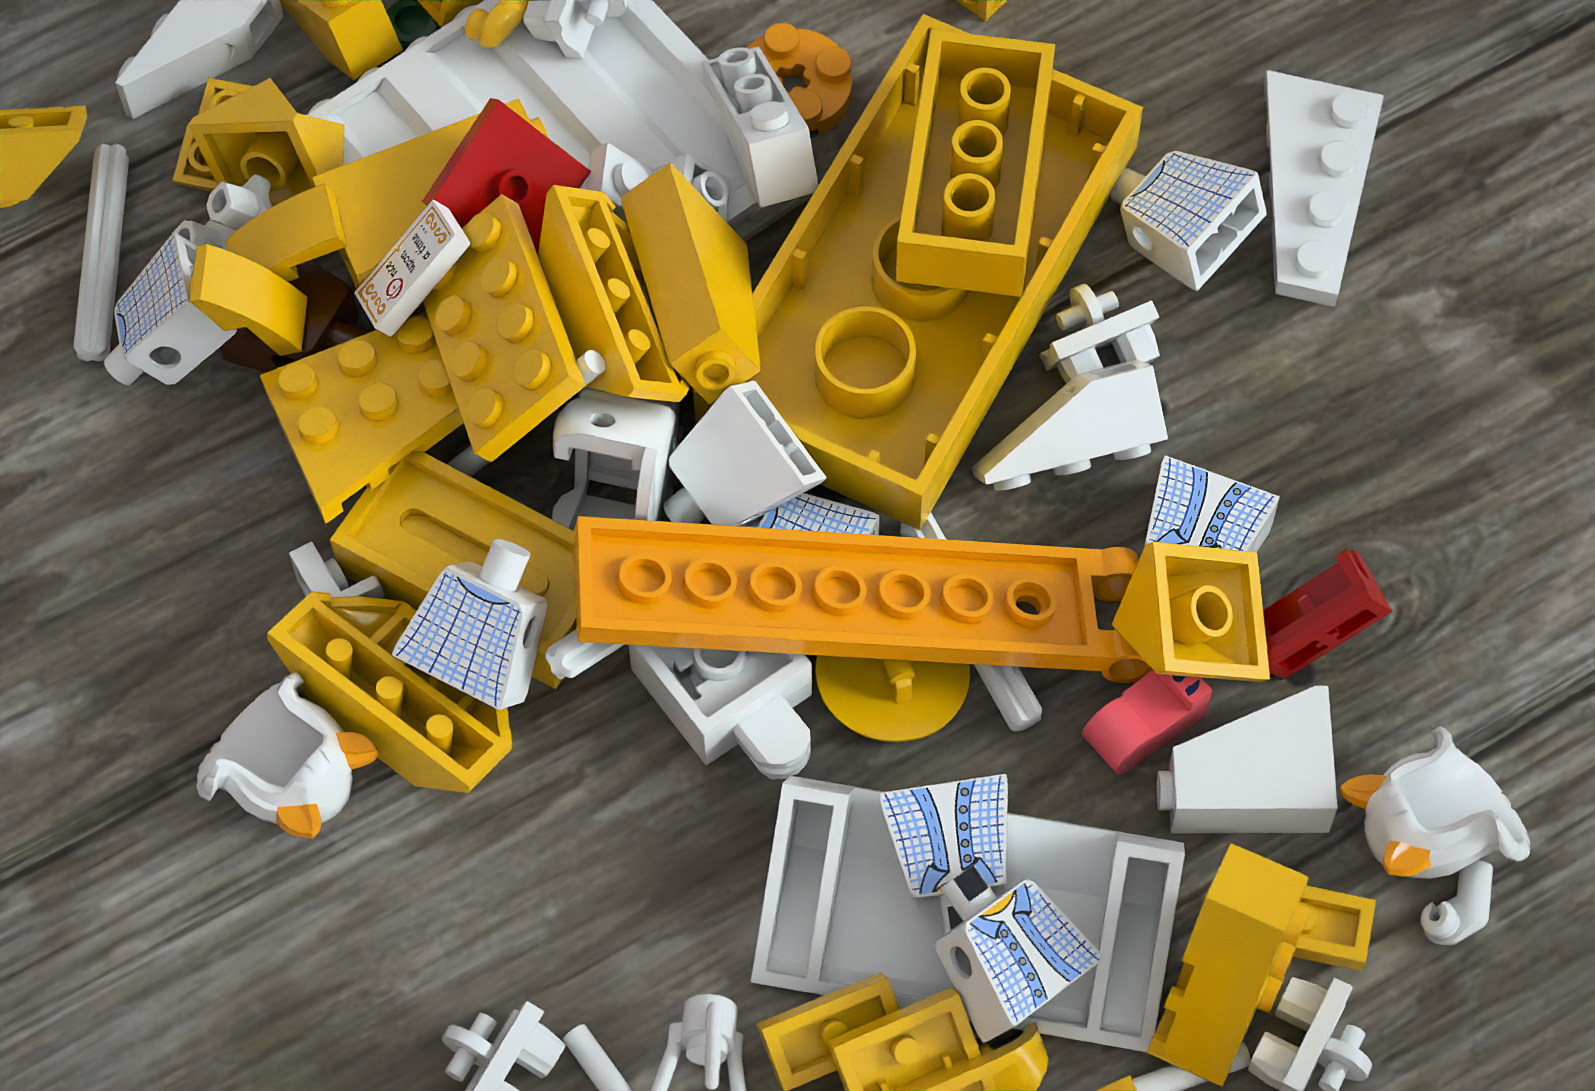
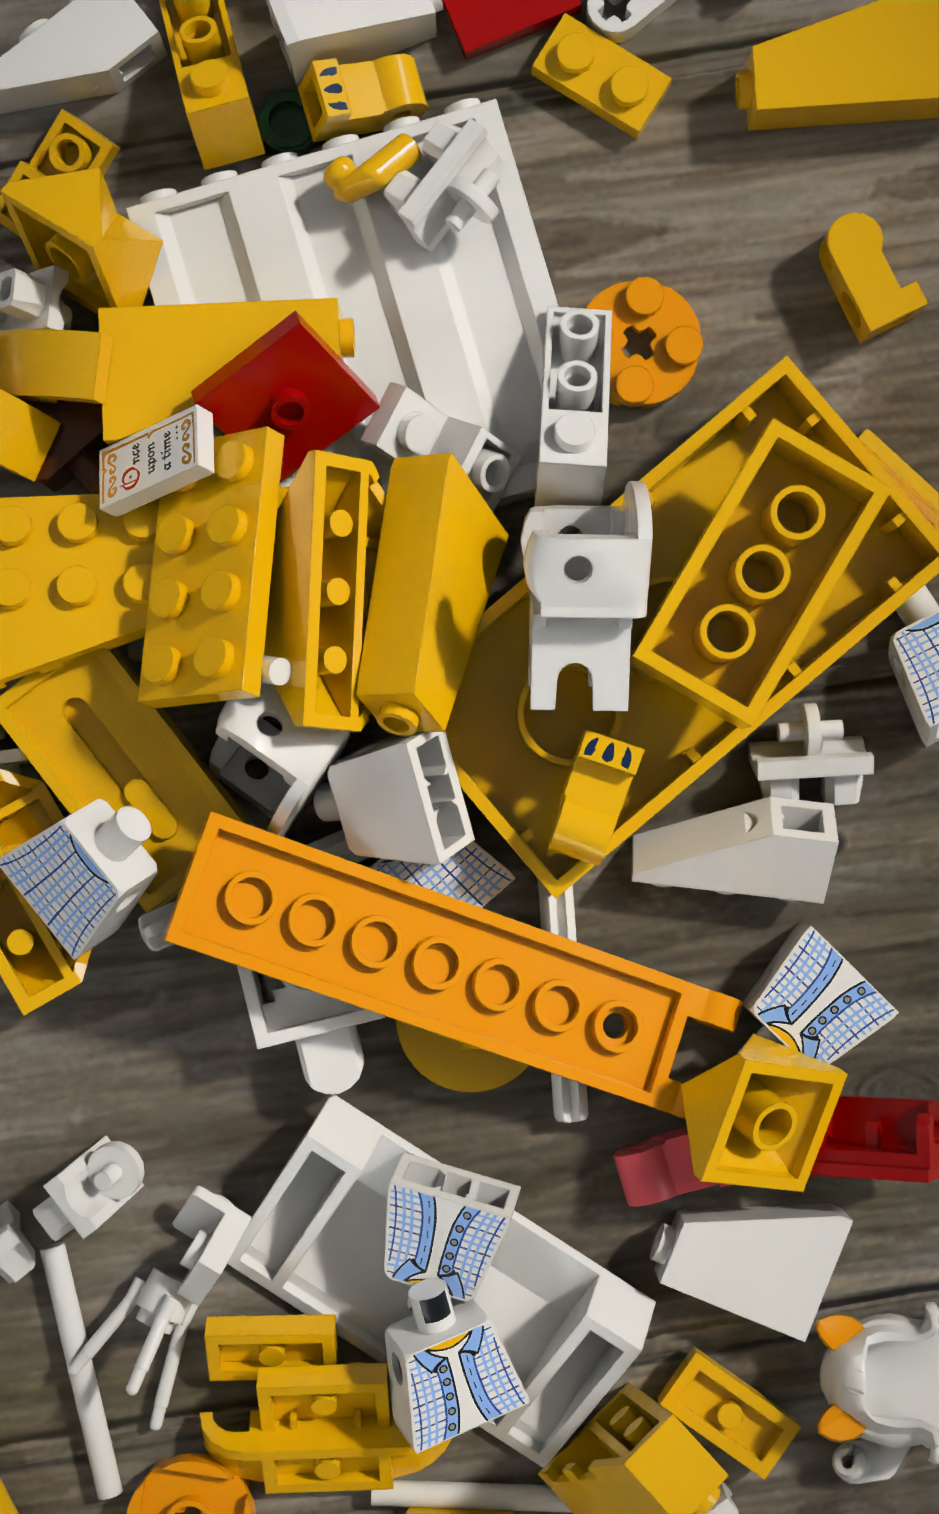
camera: 20 degrees right, 25 degrees up
none -> white hips [32,1135,145,1241]
none -> white bracket [172,1186,252,1306]
none -> white piece [520,481,653,711]
none -> yellow leg [548,730,645,866]

